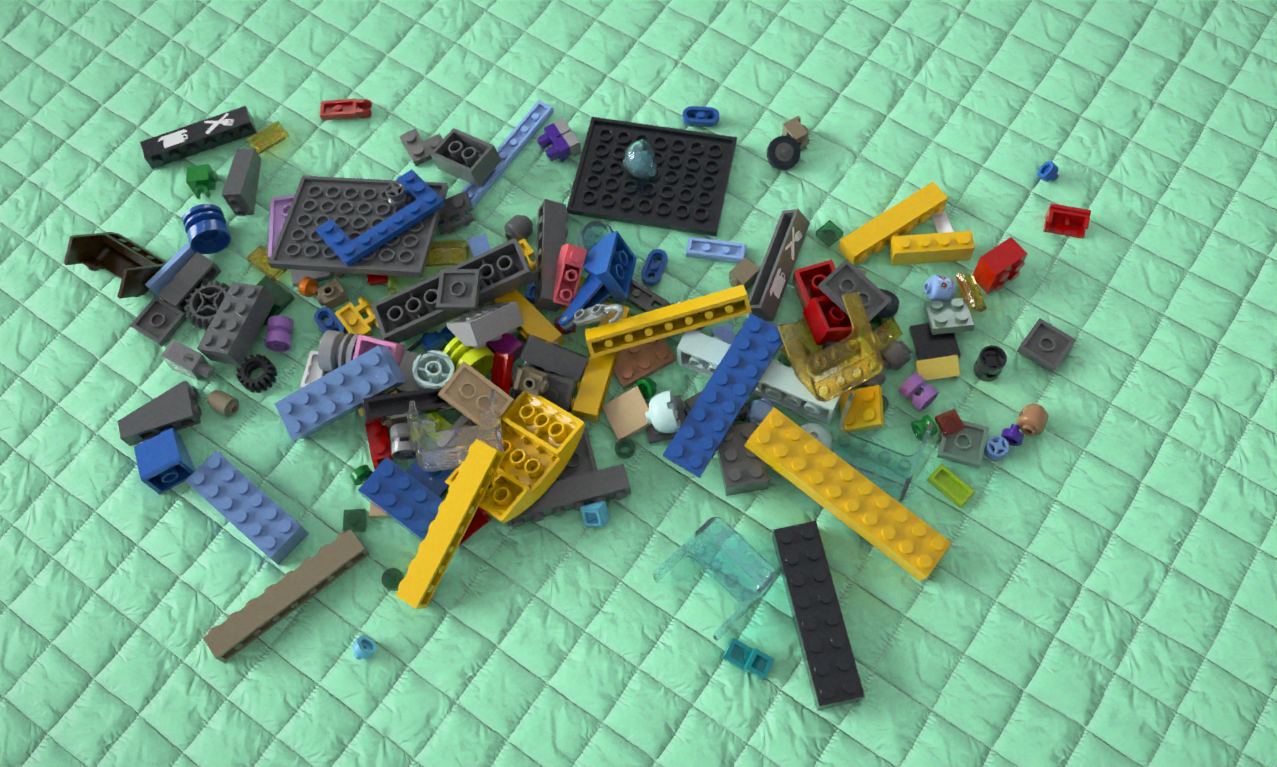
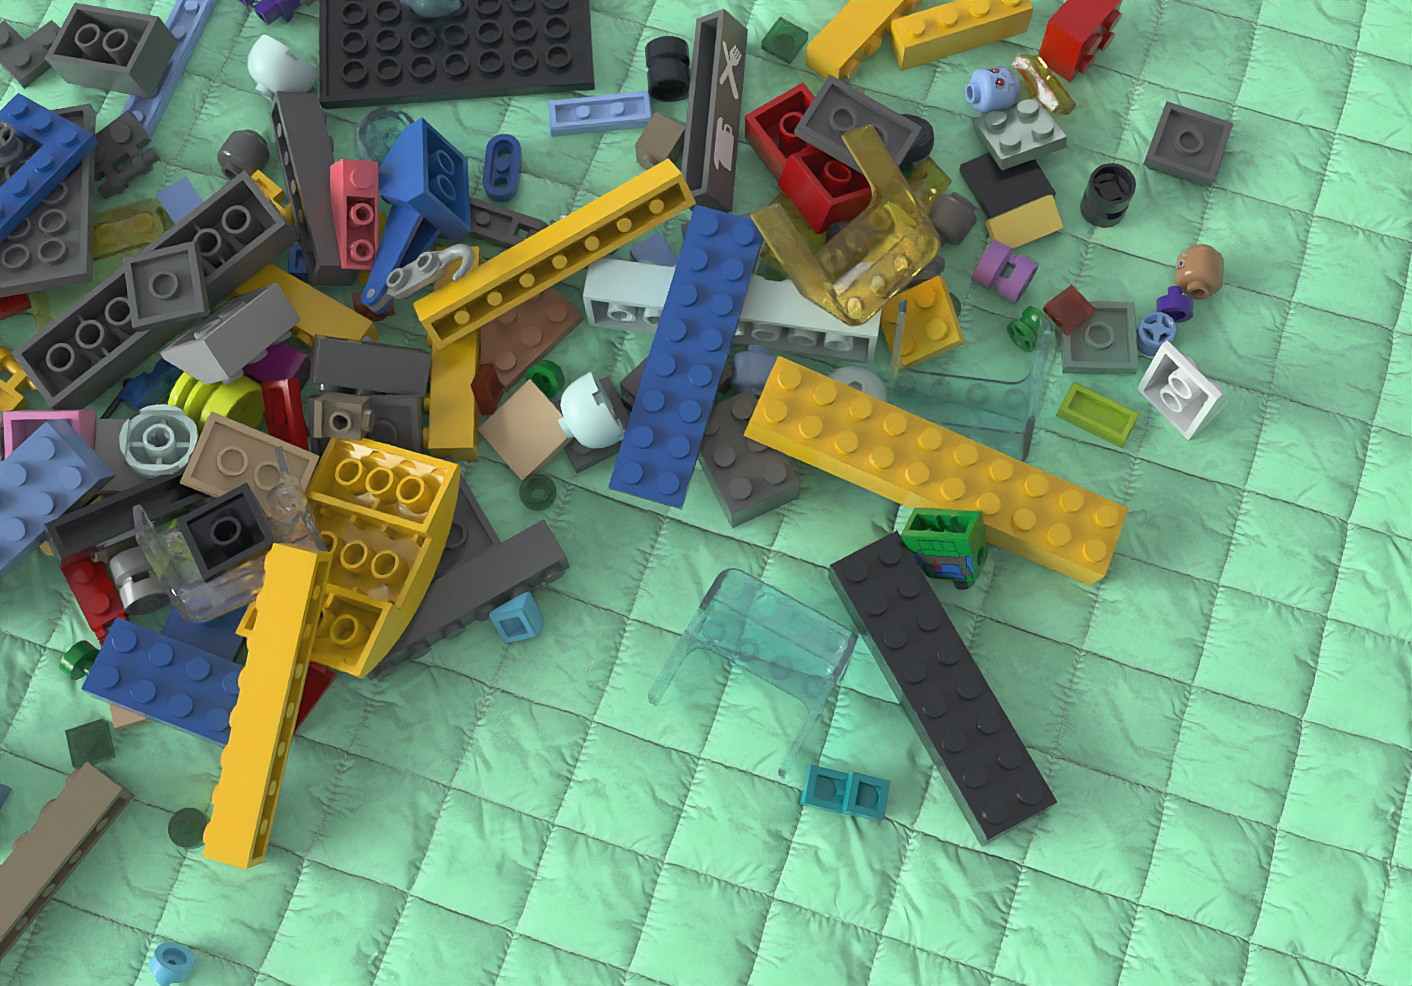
camera: 20 degrees left, 5 degrees up
none -> black slope [176,482,278,584]
none -> light aqua cylinder [247,34,319,101]
none -> clear red tile [470,363,504,415]
none -> black wheel [645,36,691,102]
none -> green torso [901,508,989,590]
none -> white slope [1137,340,1229,441]

